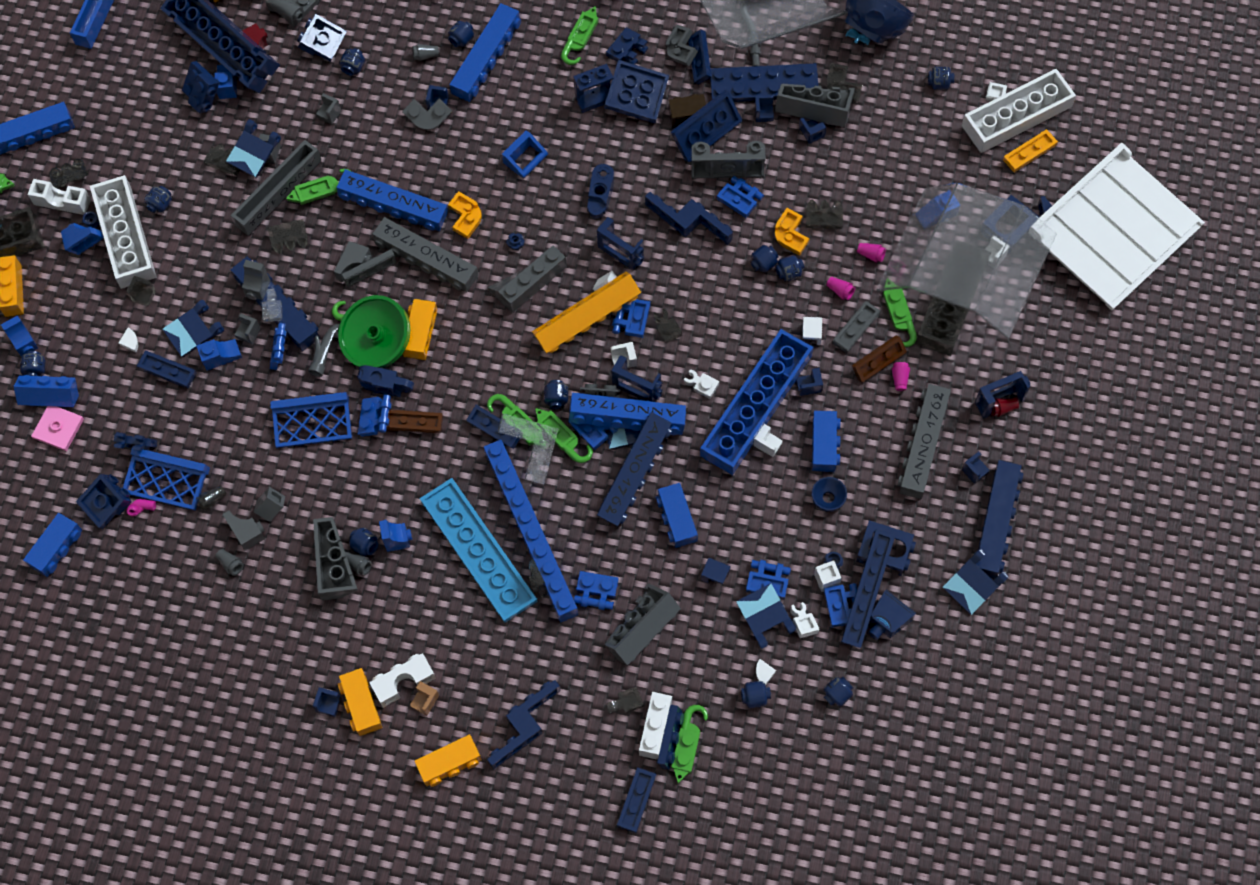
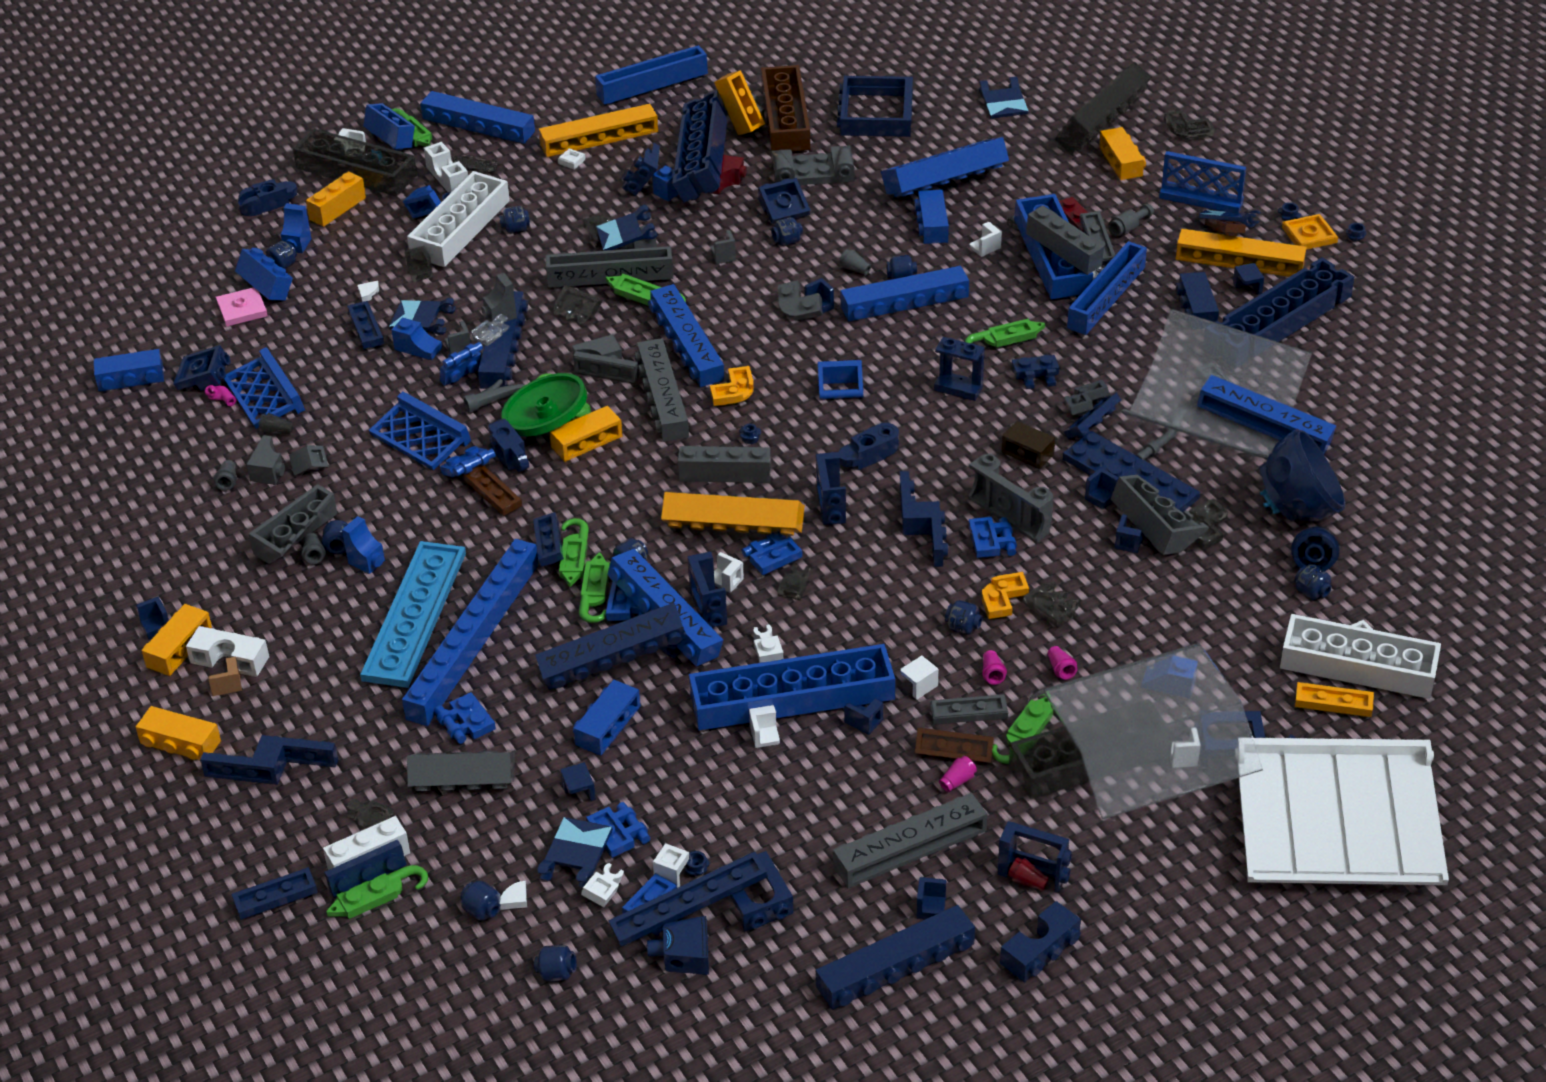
camera: 45 degrees right, 25 degrees down
dark blue plate [113,432,157,451] -> none
clear plate [498,413,559,484] -> none
clear smoke plate [528,558,547,598] -> none
dark grey hinge [580,384,620,398] -> none
dark blue plate [604,60,669,123] -> none
dark blue plate [671,90,743,162] -> none
dark blue head [750,245,779,273] -> none
blue brick [812,411,841,472] -> none
dark blue piece [812,477,847,512] -> none
dark blue flag [943,549,1008,615] -> none
none -> light orange brick [539,104,658,157]
none -> white tile [558,148,586,170]
none -> dark blue arch [1000,901,1081,983]
none -> dark blue cone [1291,526,1340,571]

